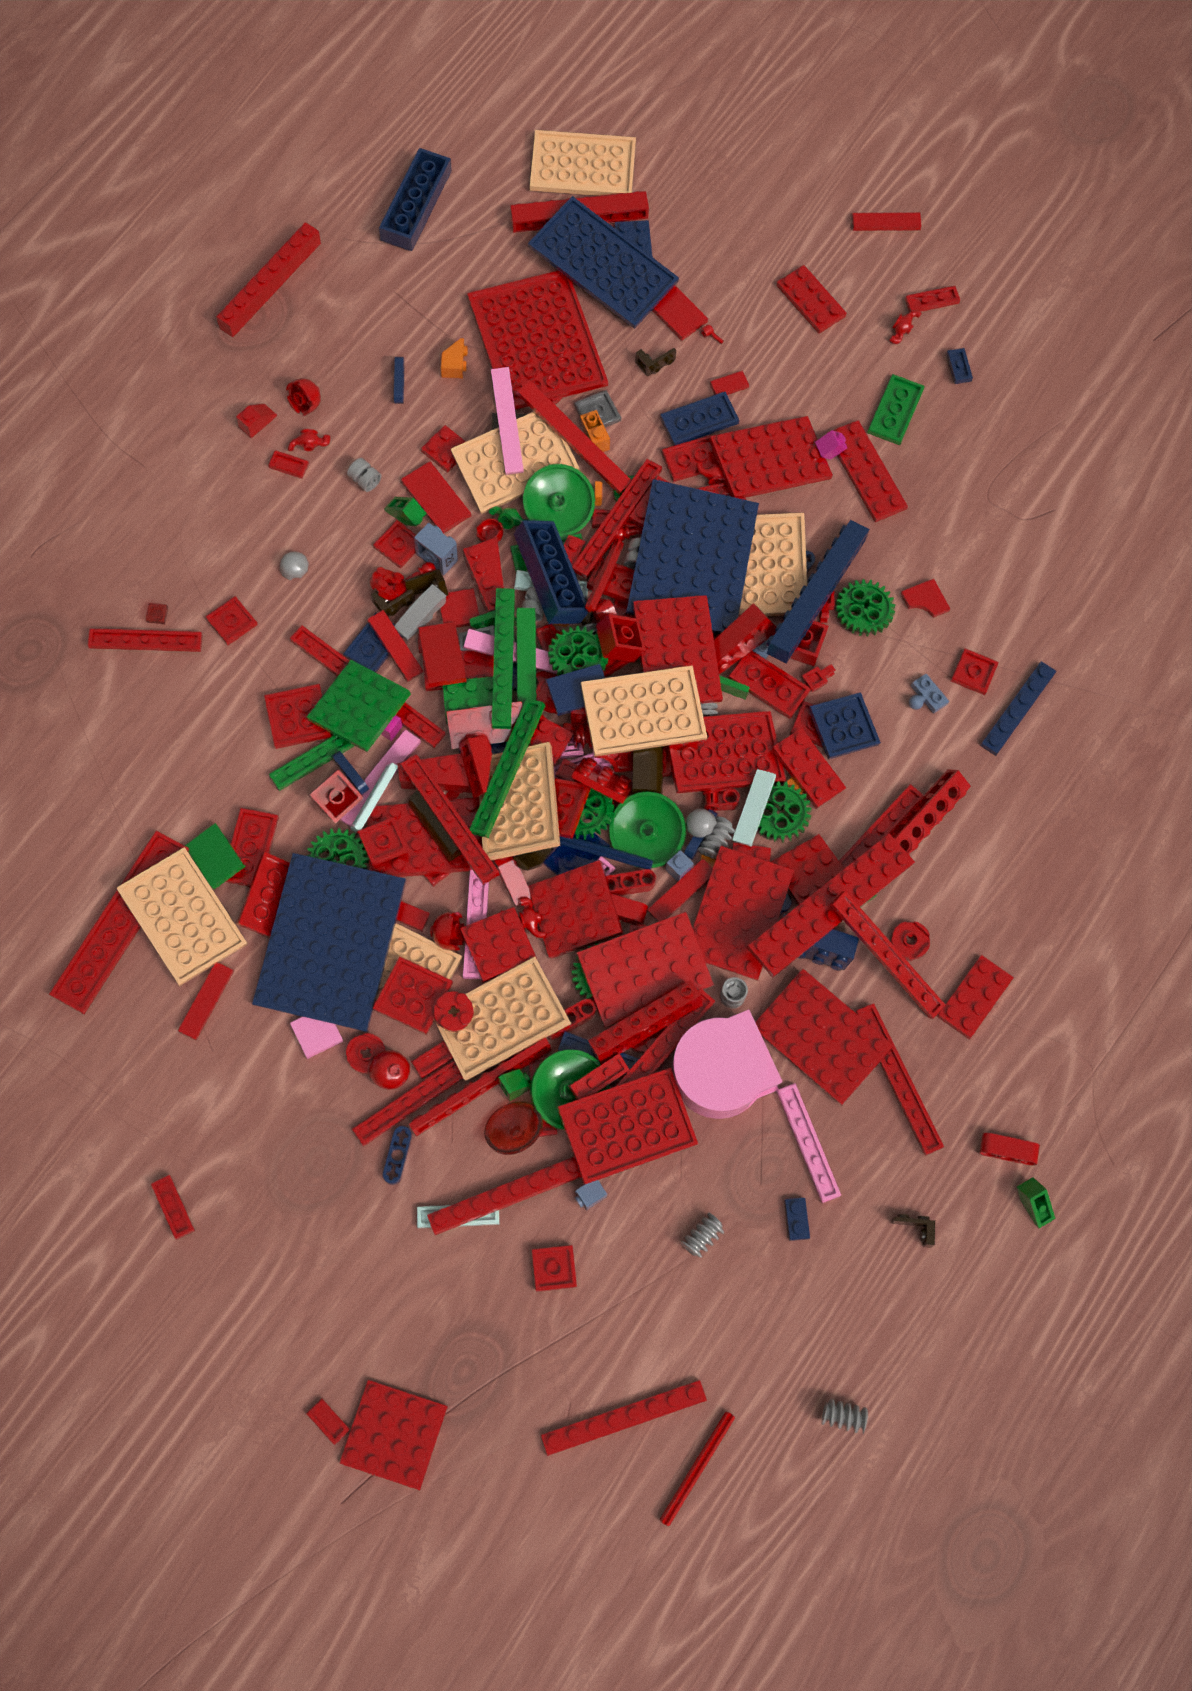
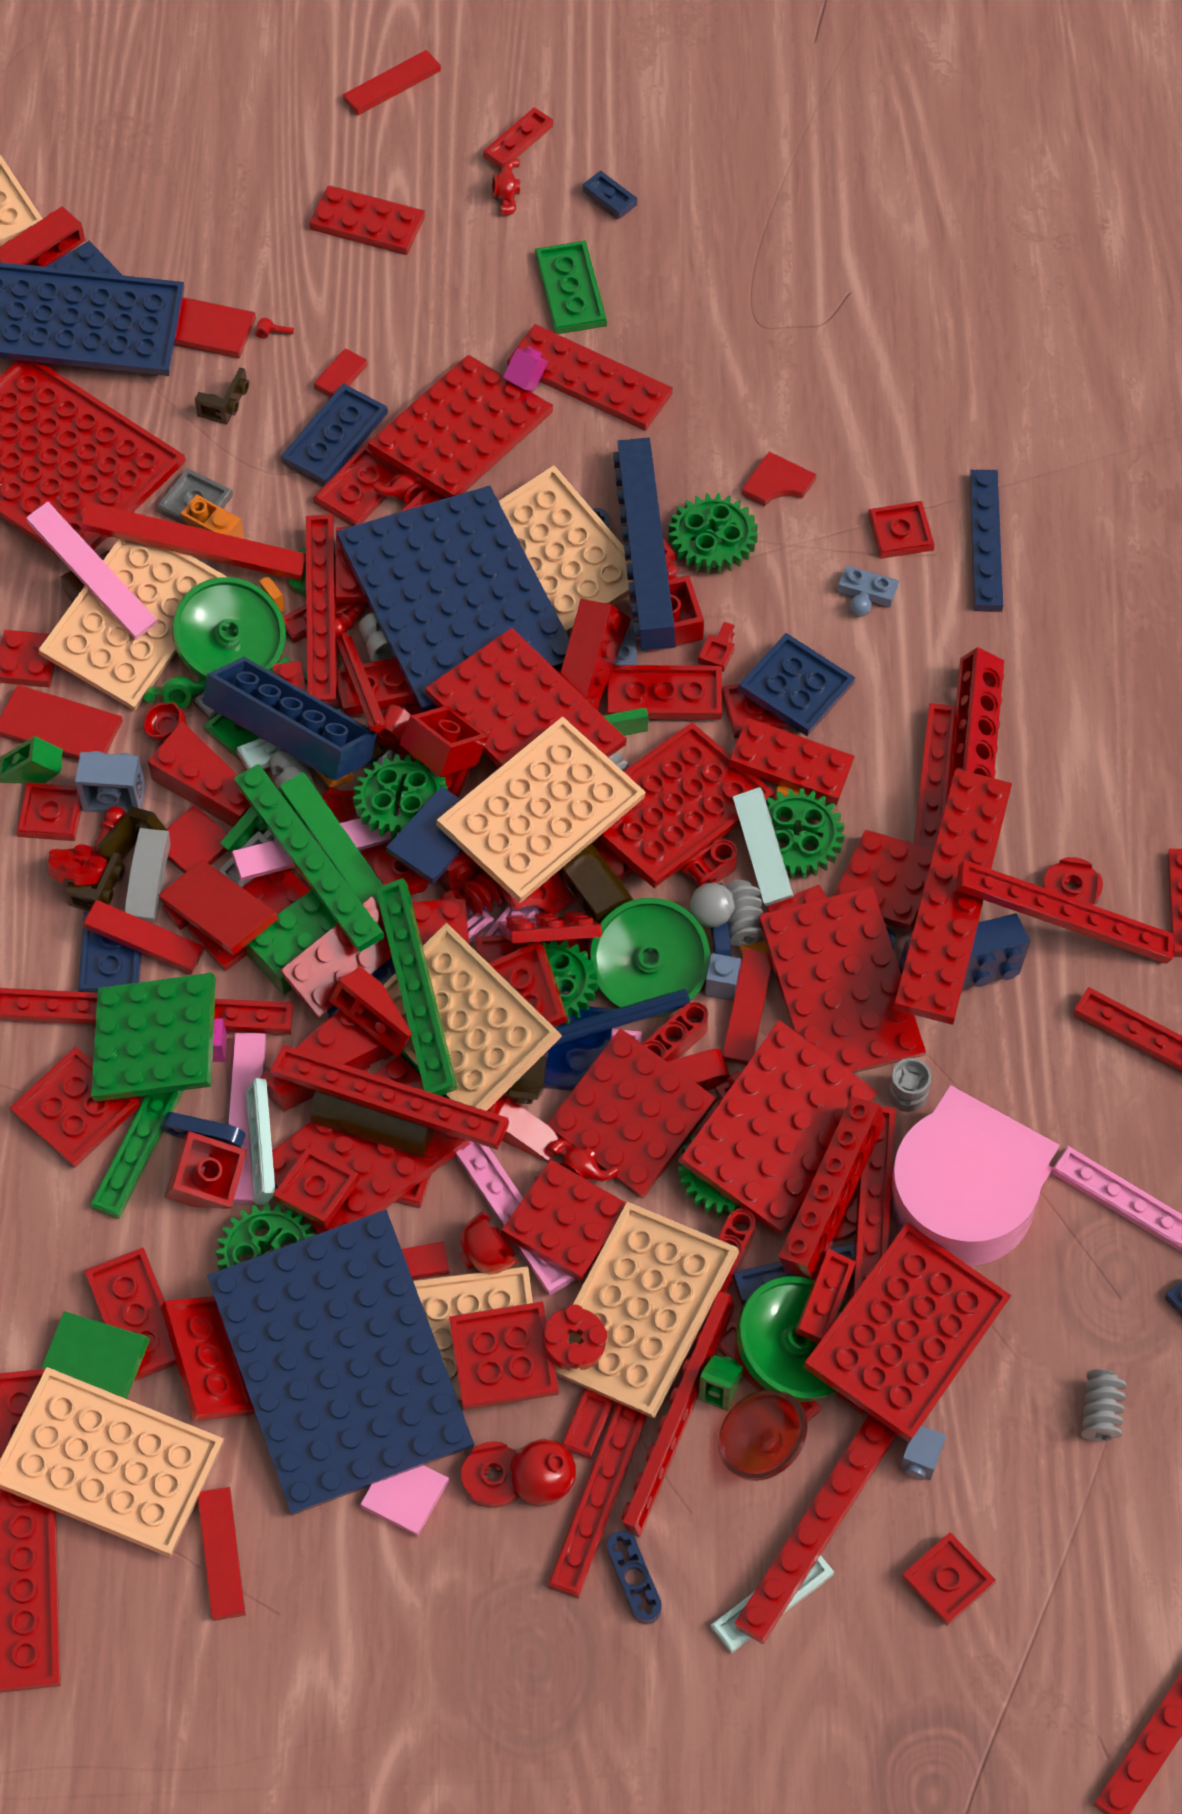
camera: 30 degrees left, 10 degrees down
red plate [755,969,894,1106] -> none

